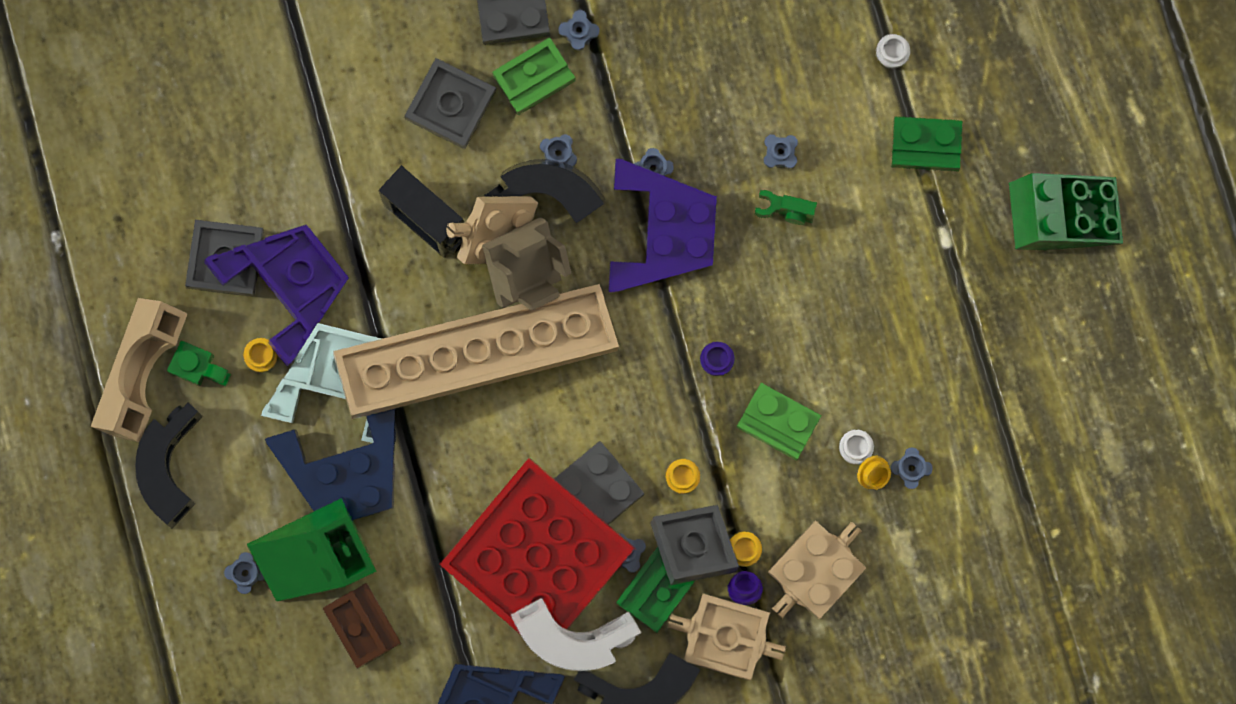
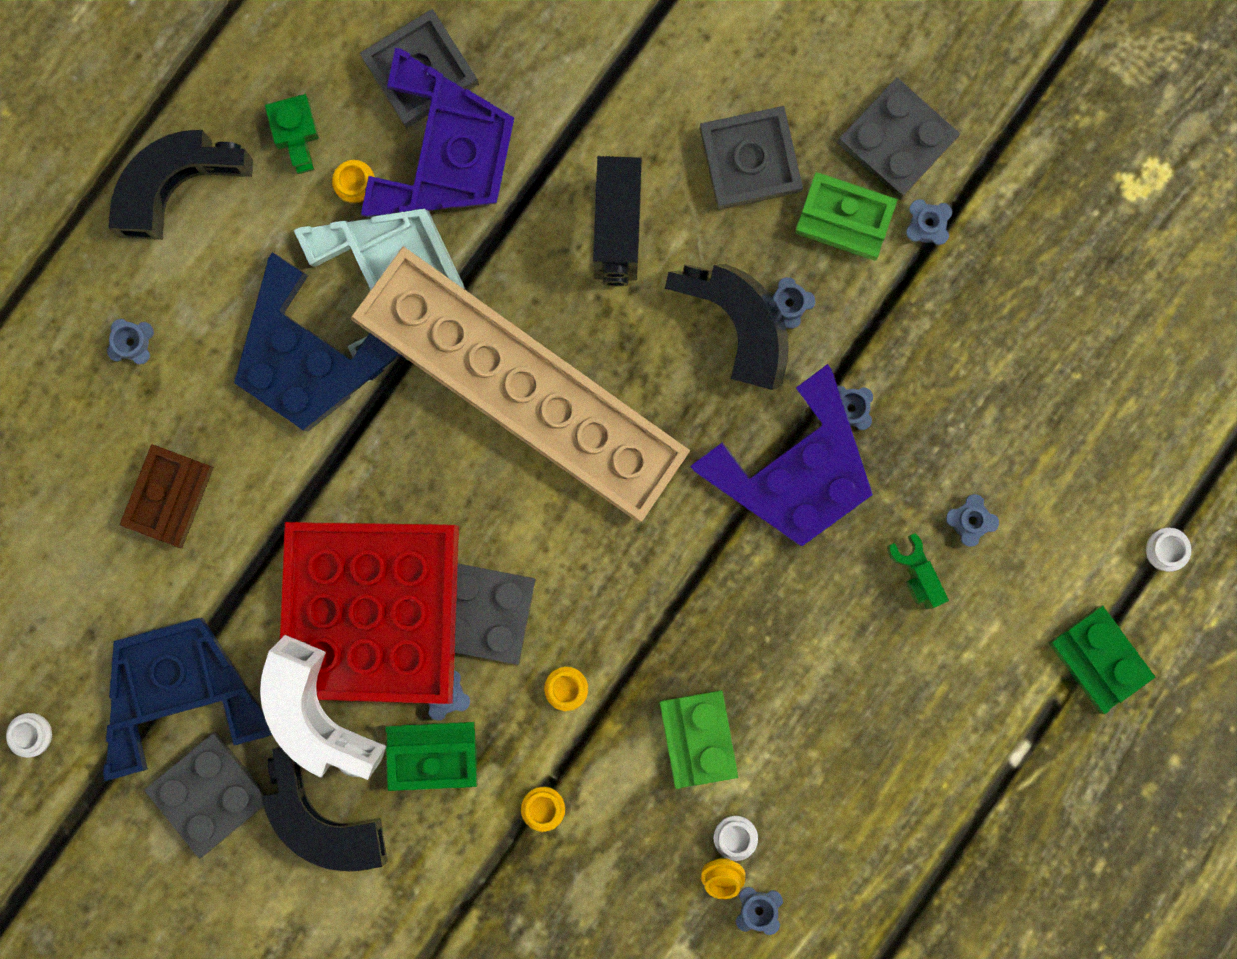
camera: 50 degrees right, 5 degrees up
tan arch [90,298,187,442] -> none
green slope [247,498,376,602] -> none
tan plate [446,196,538,264] -> none
dark tan panel [482,217,571,310] -> none
dark grey plate [650,505,739,585] -> none
tan plate [668,594,786,681] -> none
dark purple plate [700,342,735,376] -> none
dark purple plate [728,571,763,605] -> none
tan plate [768,520,866,619] -> none
green slope [1009,173,1123,250] -> none

